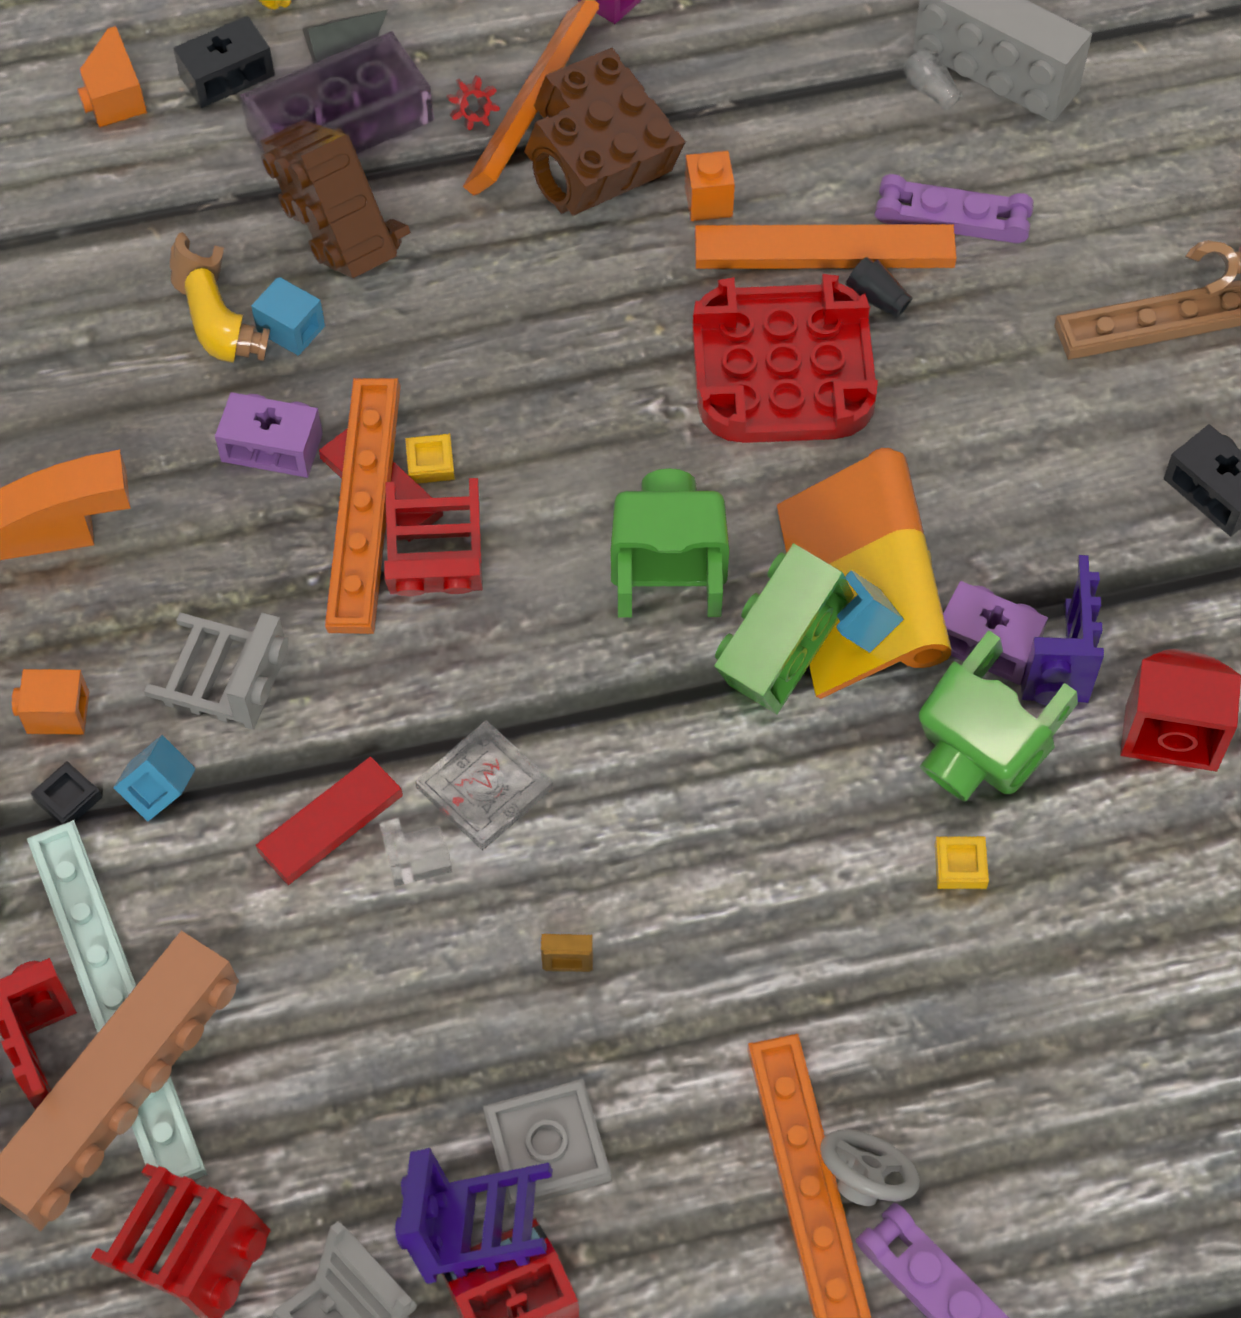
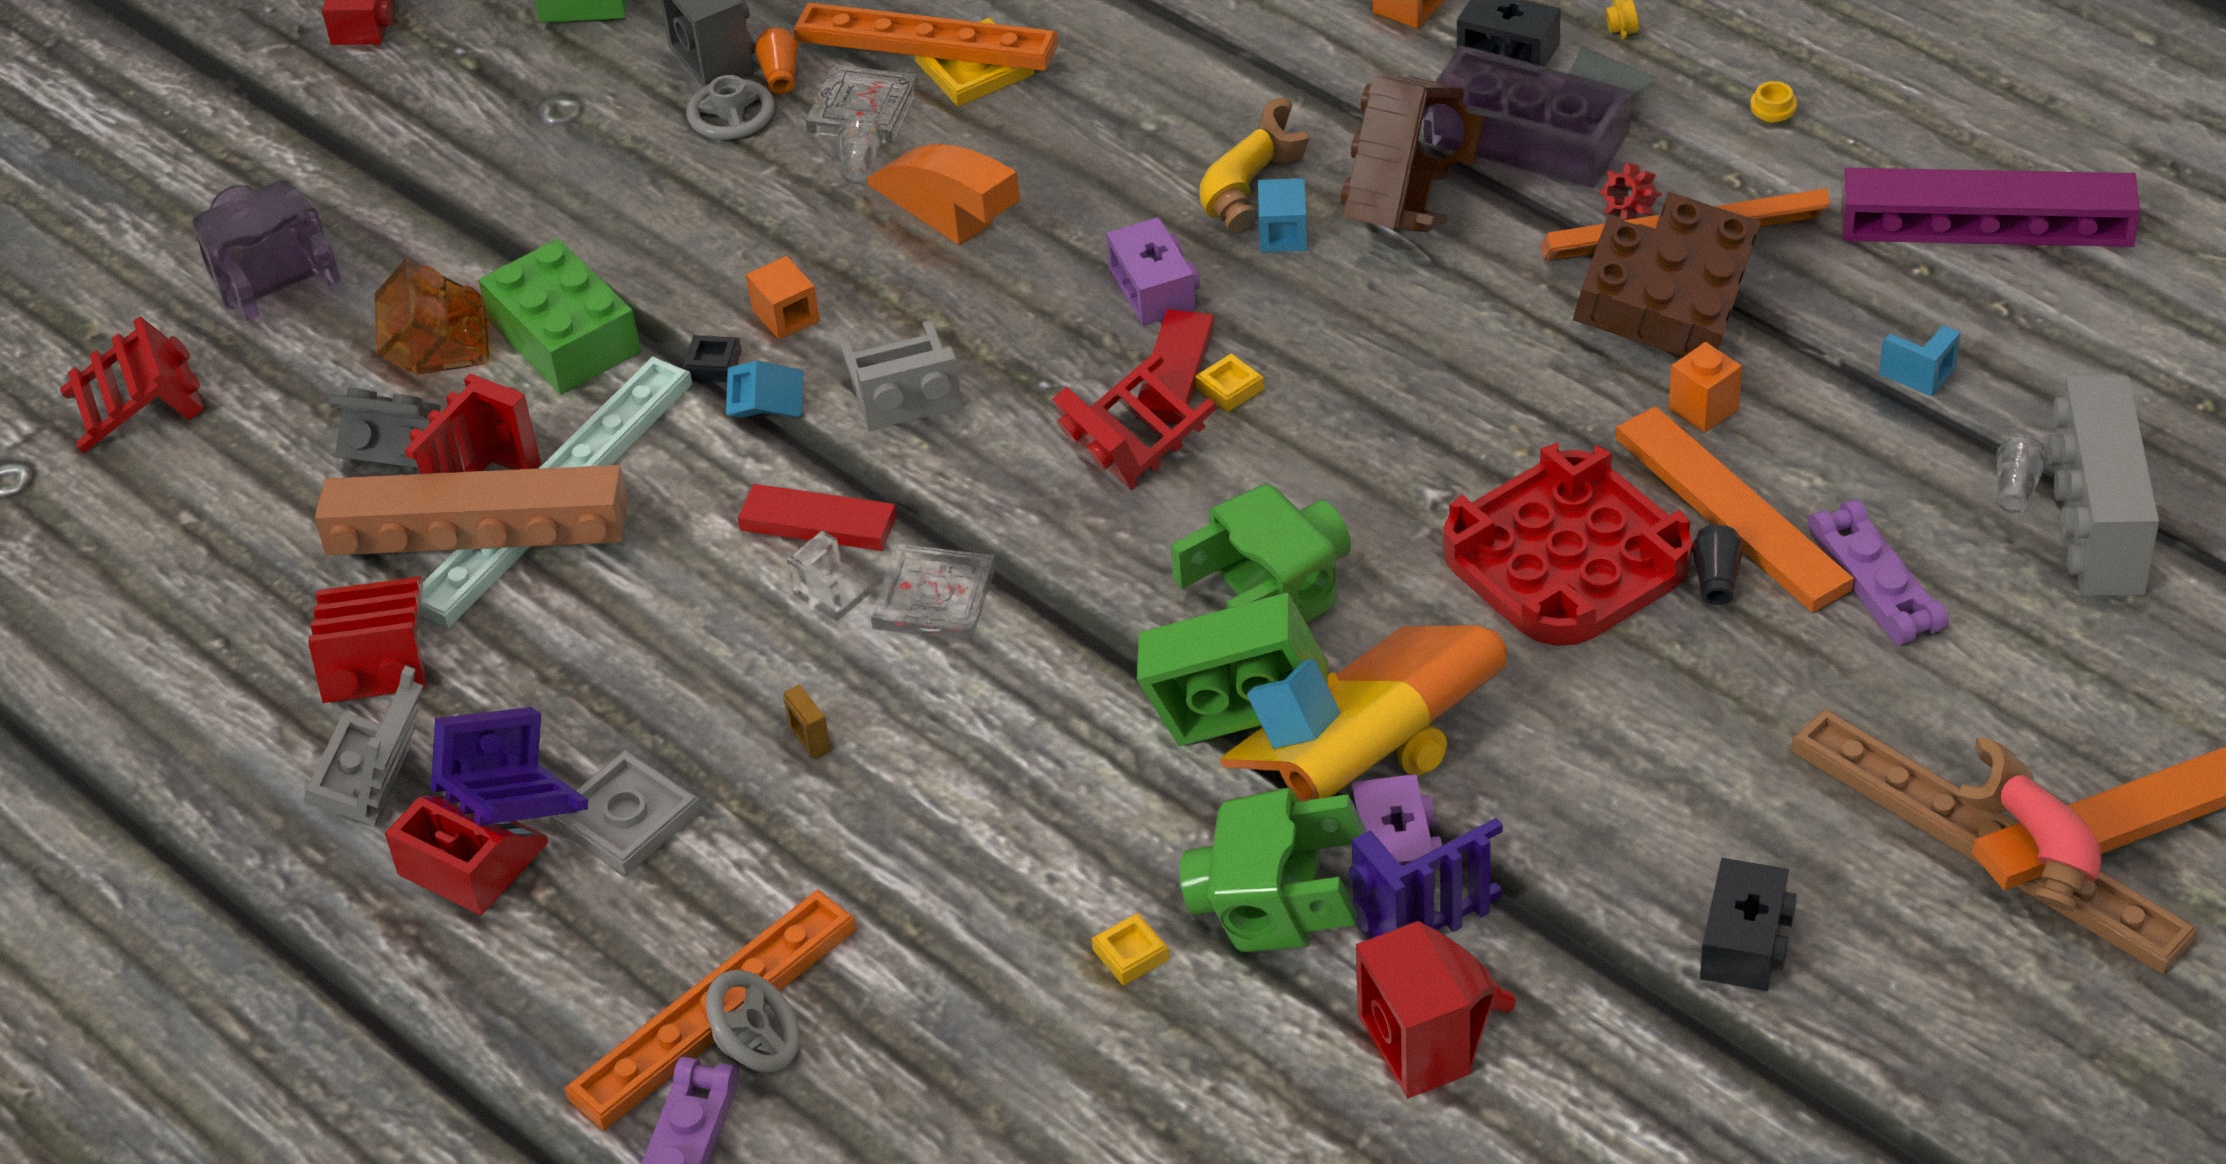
camera: 60 degrees right, 15 degrees down
orange tile [325,378,401,634] -> none
none -> dark azure panel [1879,325,1961,397]

